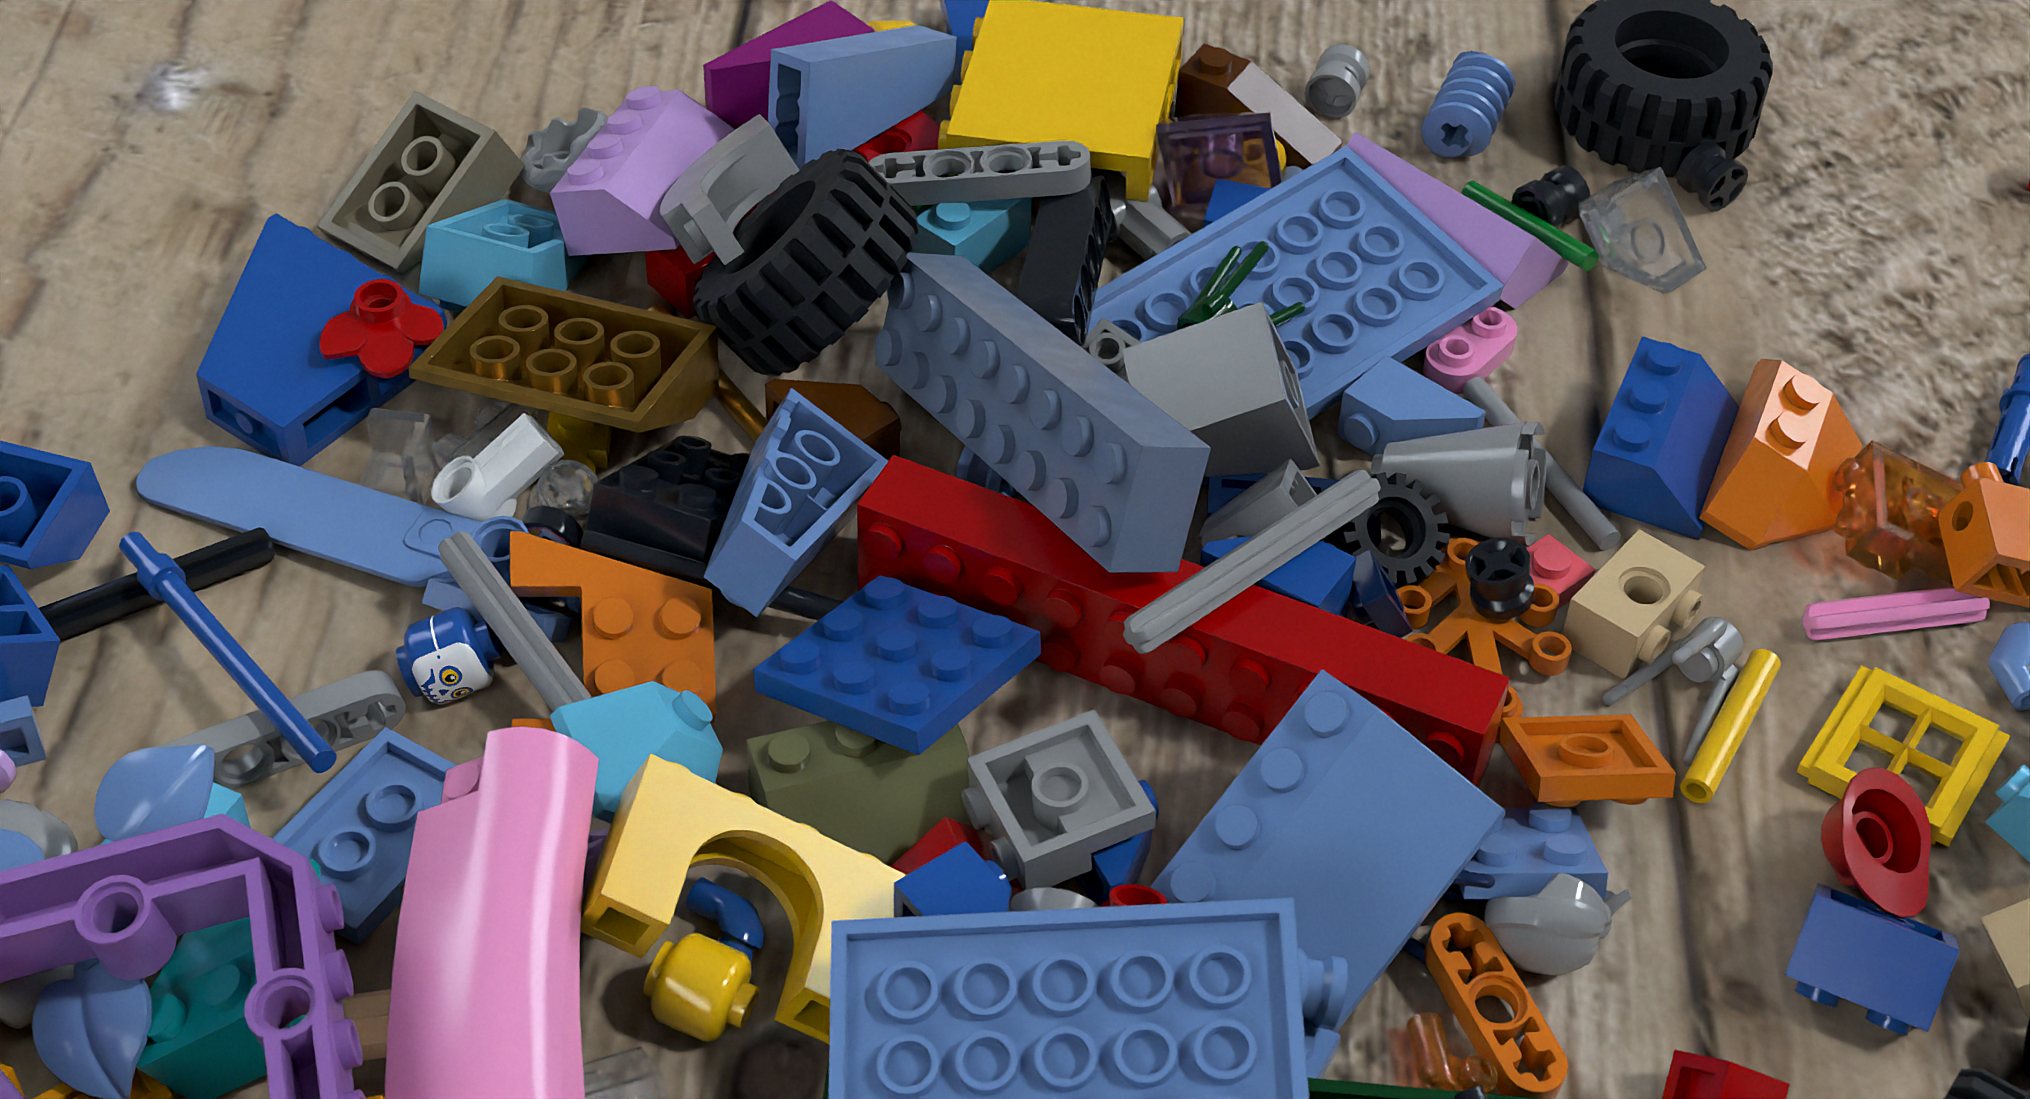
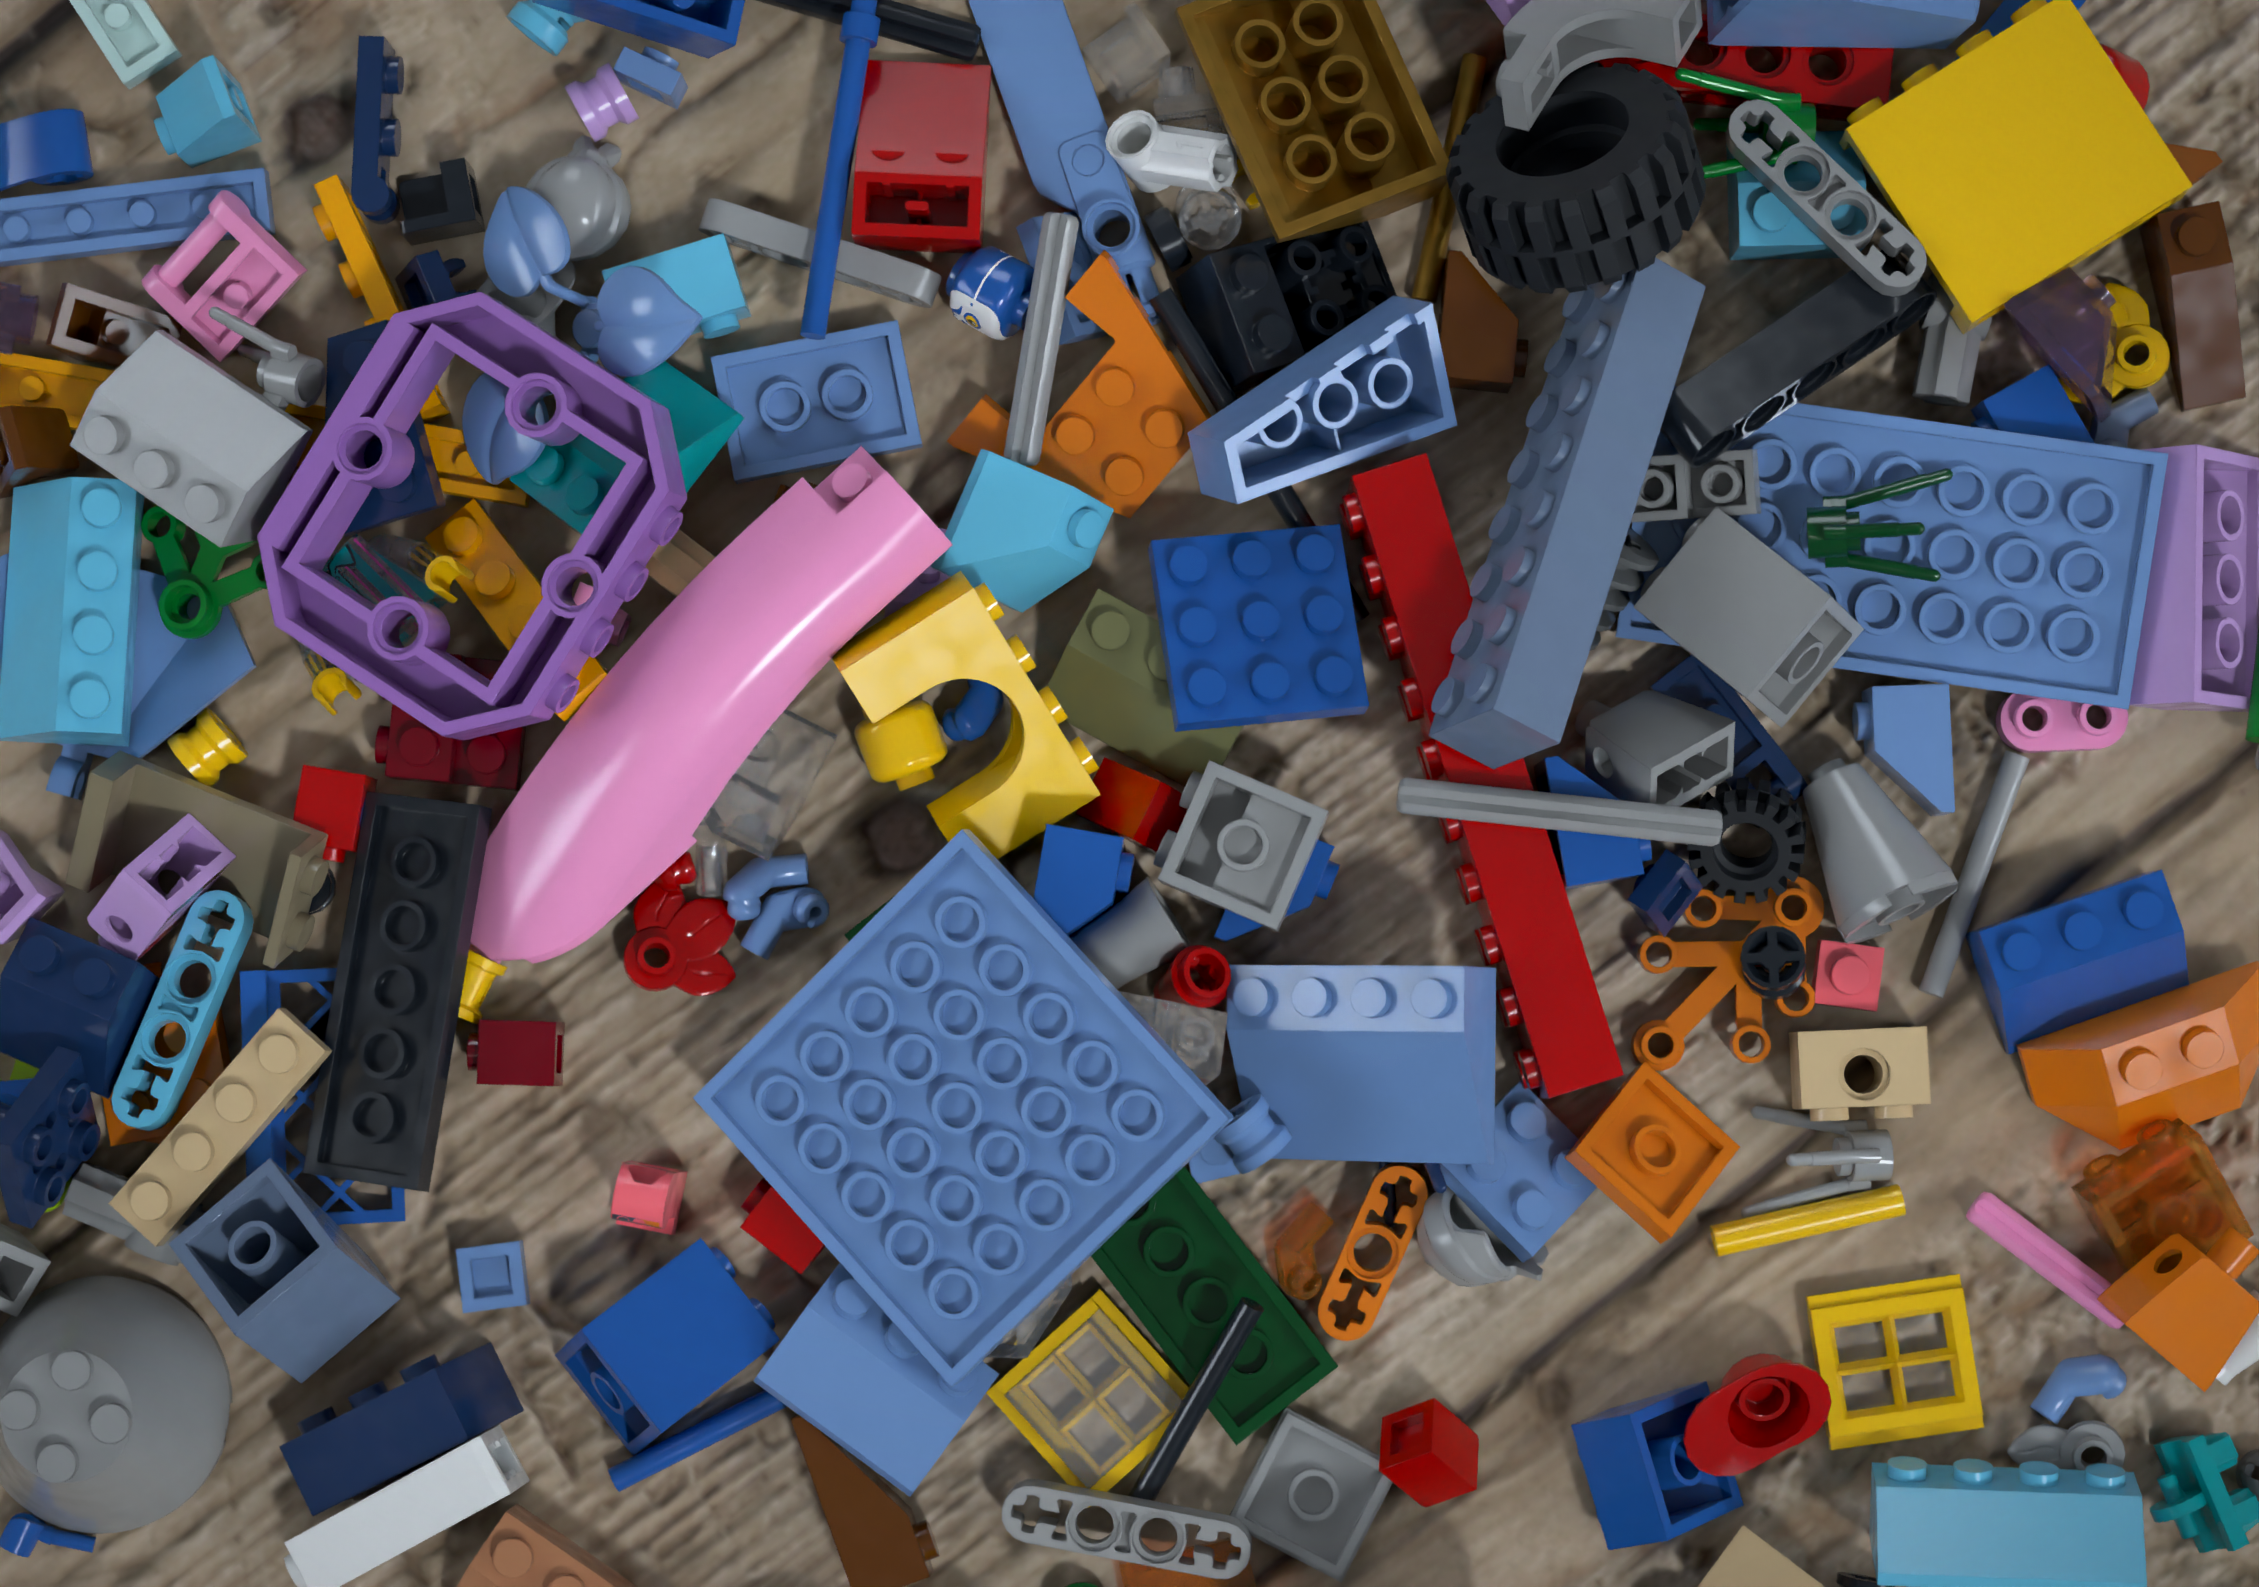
camera: 55 degrees right, 40 degrees up
none -> red slope [851,60,992,253]

